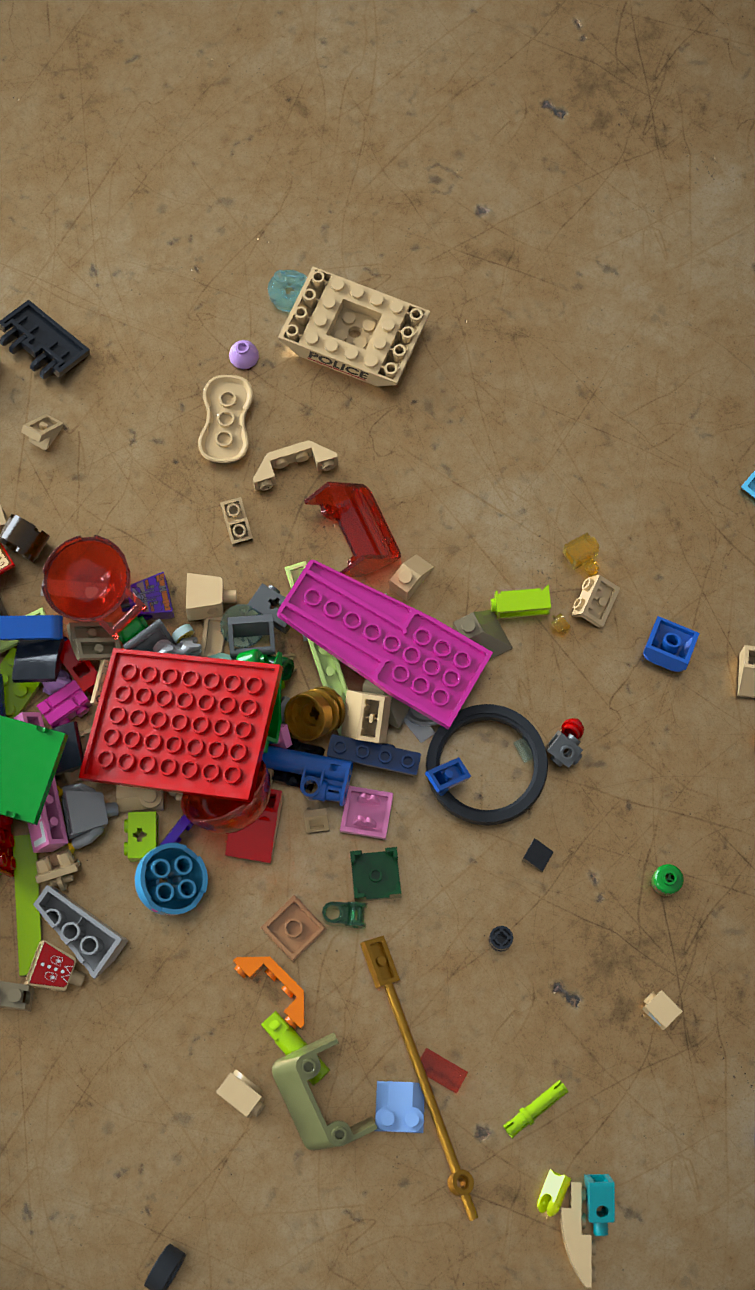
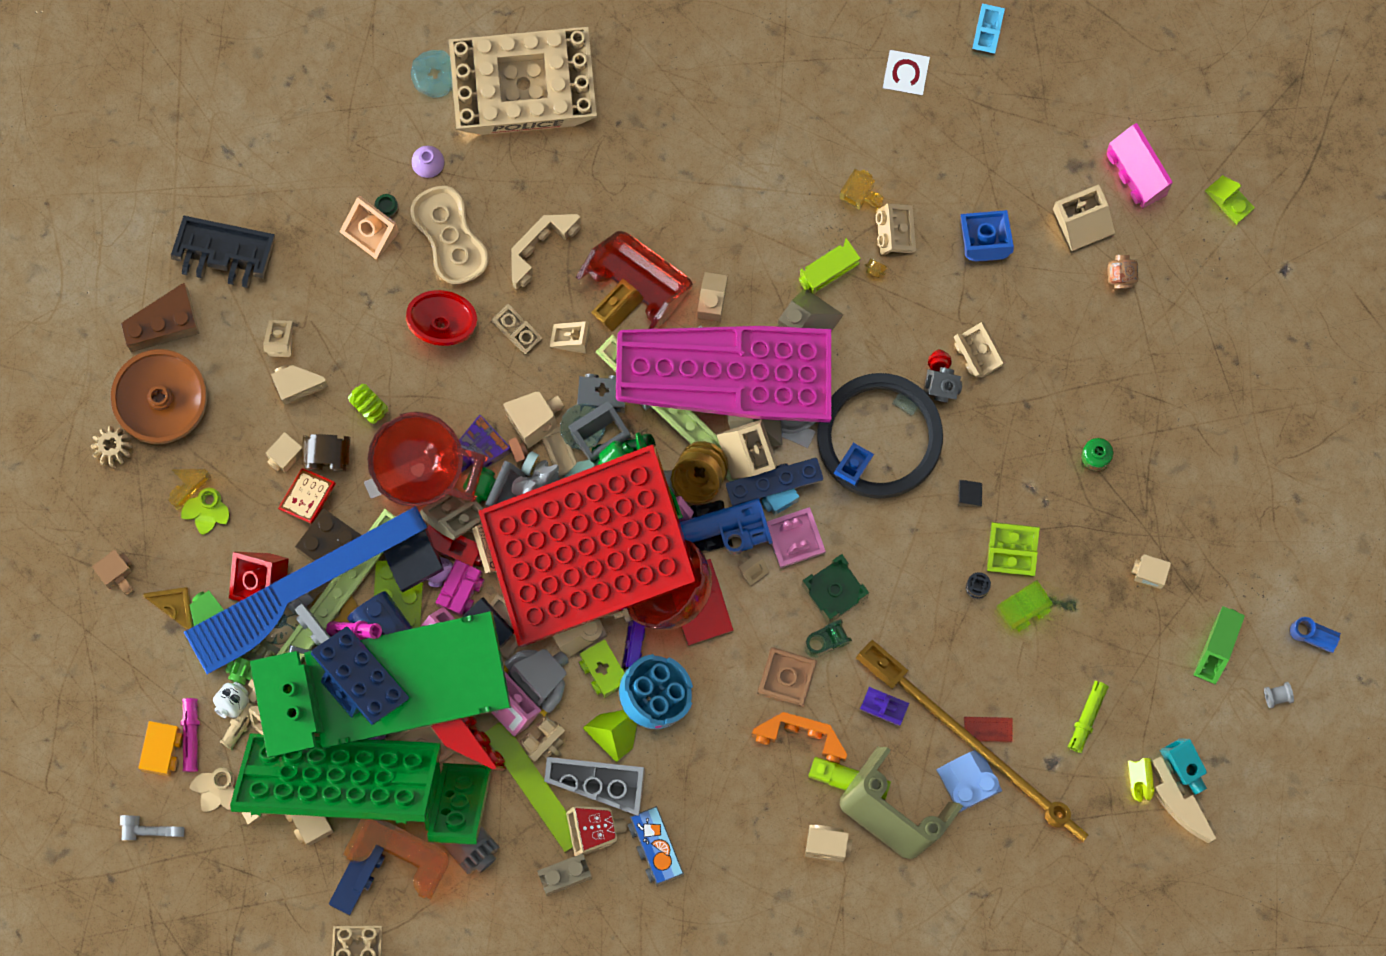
camera: 30 degrees left, 5 degrees up
none -> tan slope [271,365,328,405]
none -> light nougat slope [340,196,399,259]
none -> lime gear [348,384,388,424]
none -> dark green plate [374,194,398,217]
none -> red dish [406,290,477,346]
none -> nougat plate [508,437,528,467]
none -> tan slope [550,321,590,354]
none -> lime slope [583,710,637,762]
none -> pearl gold slope [591,278,644,331]
none -> brick [627,806,684,887]
none -> medium azure brick [761,489,799,516]
none -> dark purple hips [860,687,909,726]
none -> white sticker [883,50,930,95]
none -> tan bracket [954,322,1006,378]
none -> lime slope [987,522,1040,576]
none -> clear neon green brick [996,580,1053,632]
none -> bright green slope [1194,606,1245,684]
none -> light grey bush [1264,682,1294,709]

